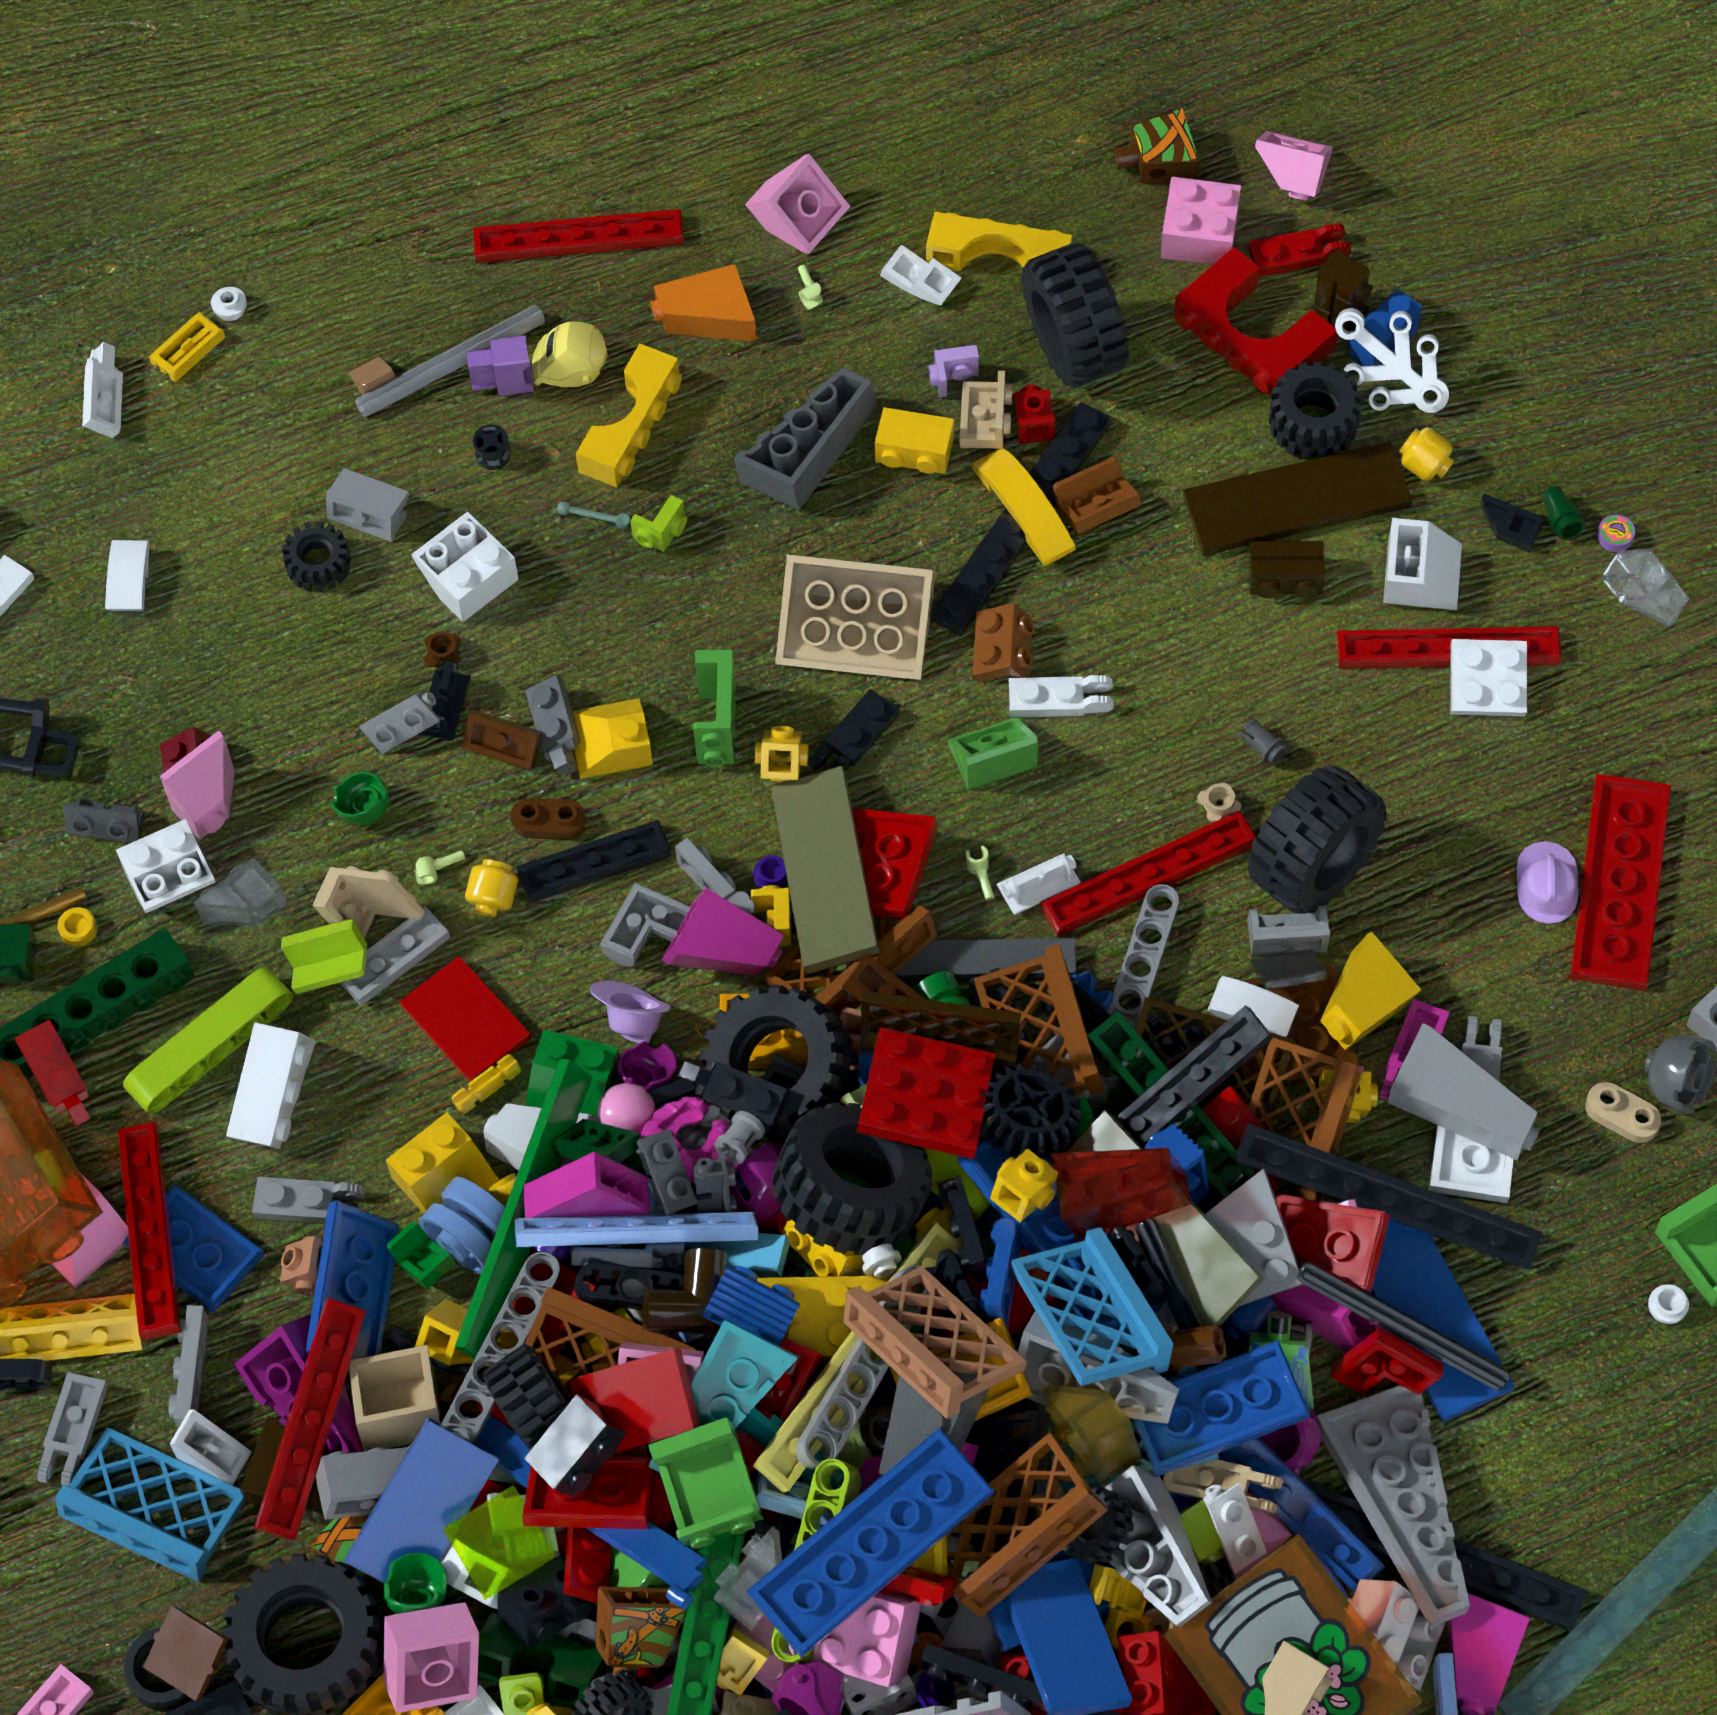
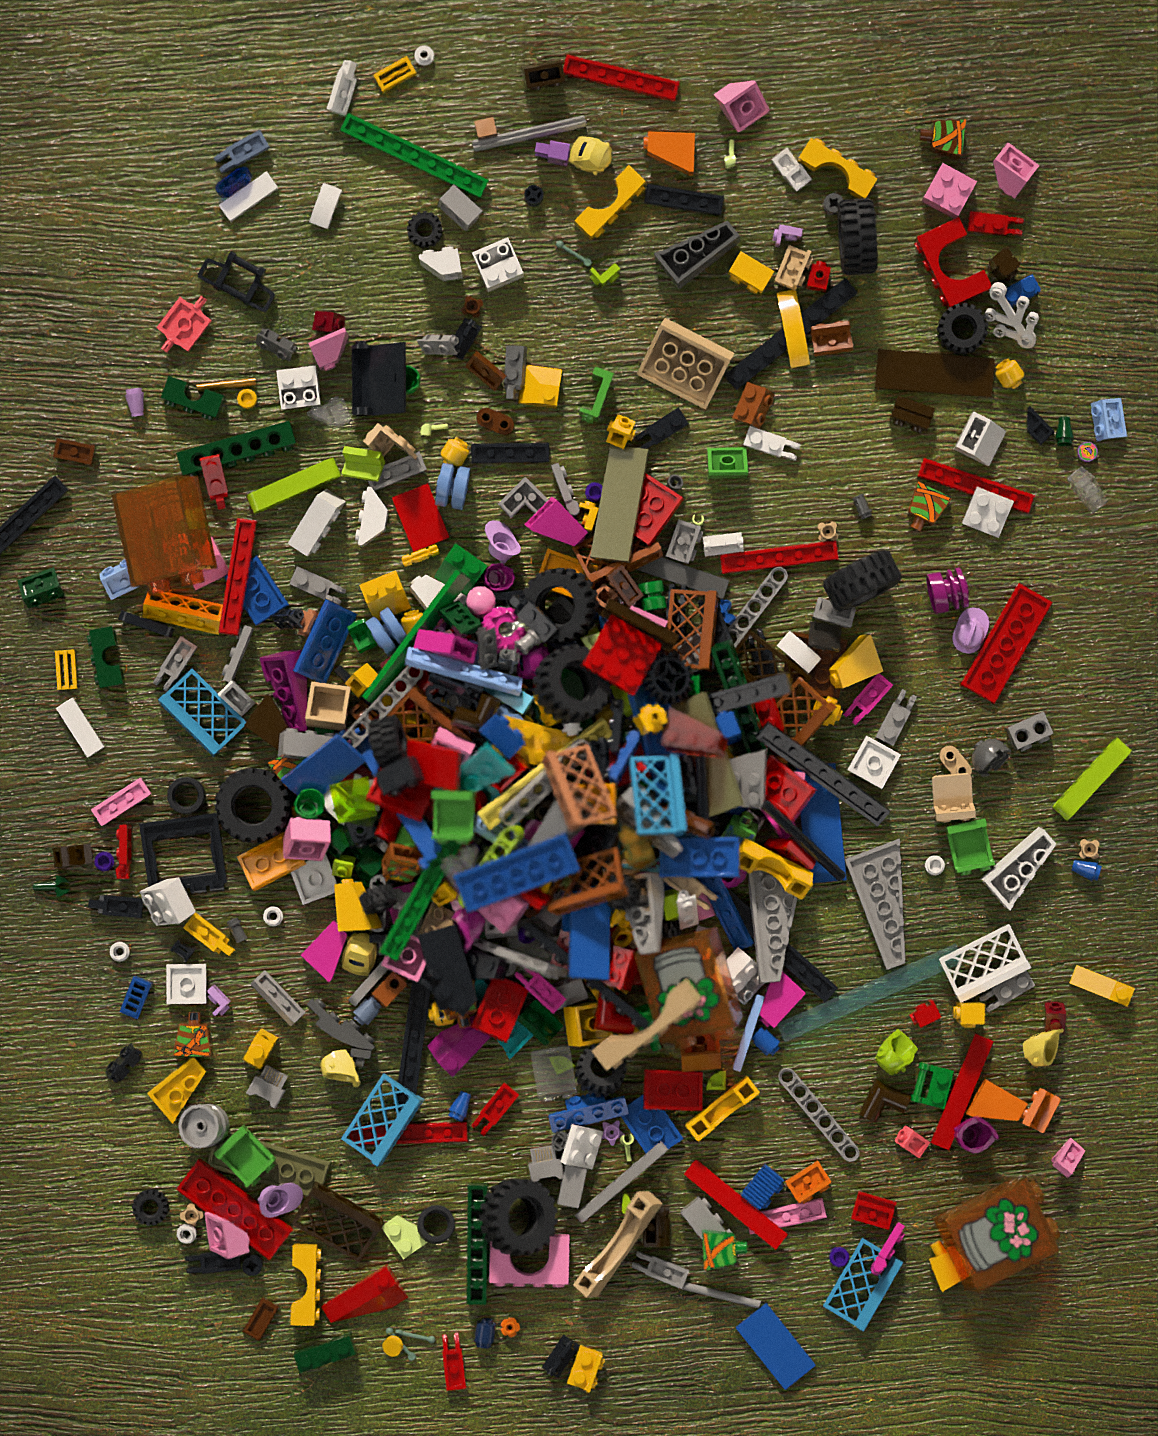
camera: 15 degrees right, 25 degrees up
reddish brown piece [143,1606,228,1701] -> none
red tile [254,1298,366,1542] -> none
light grey slope [1388,1023,1540,1161] -> none
none -> black hinge [269,609,304,629]
none -> green plate [340,113,489,199]
none -> black door [351,341,406,417]
none -> white slope [355,487,388,547]
none -> white slope [419,247,463,281]
none -> medium blue wheel [435,463,470,510]
none -> dark brown brick [521,60,565,91]
none -> black tile [644,184,724,216]
none -> light grey bracket [666,519,703,564]
none -> dark grey hinge [667,474,683,491]
none -> yellow arch [739,838,813,900]
none -> dark grey wheel [823,193,843,215]
none -> light grey wing [845,839,905,970]
none -> torso [907,482,952,532]
none -> magenta wheel [926,567,969,614]
none -> tan bracket [932,773,976,823]
none -> light blue bracket [1091,398,1127,441]

